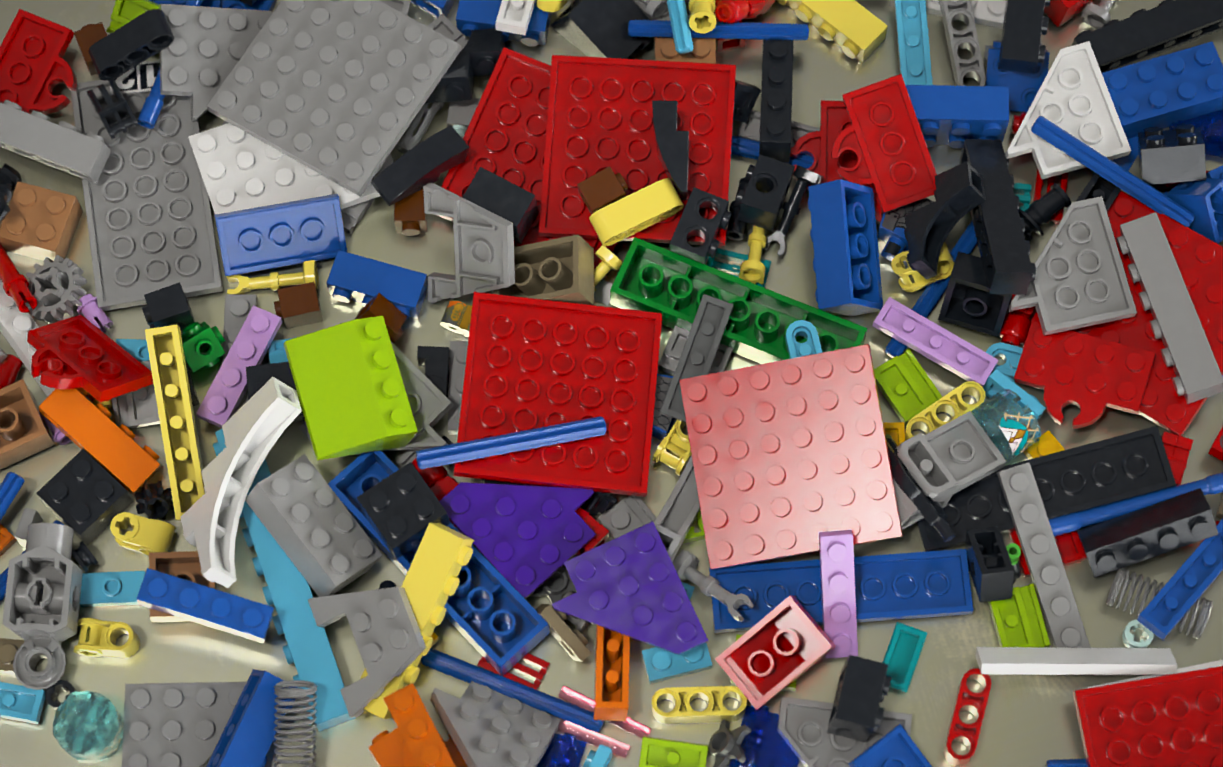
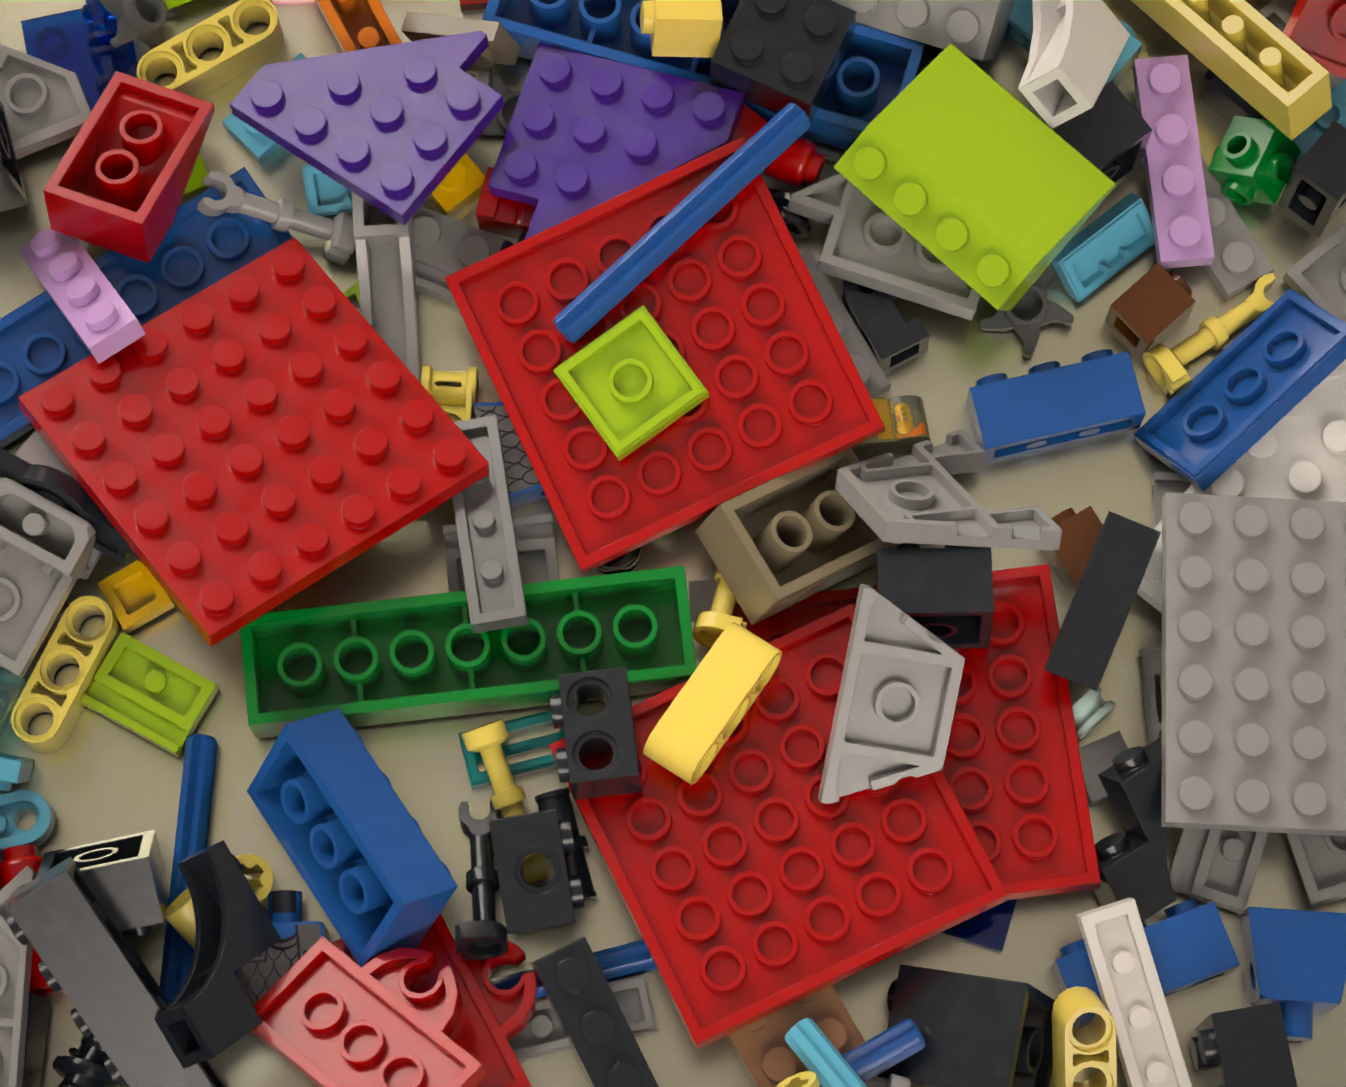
camera: 150 degrees right, 5 degrees up
reddish brown brick [355,293,407,344] -> none
reddish brown brick [577,166,628,215] -> none
black slope [652,100,689,200] -> none
black bracket [733,80,761,123] -> none
medium azure plate [785,320,822,359] -> none
lavender plate [872,297,999,387] -> none
none -> lime tile [553,305,710,461]
none -> light grey wing [818,584,965,804]

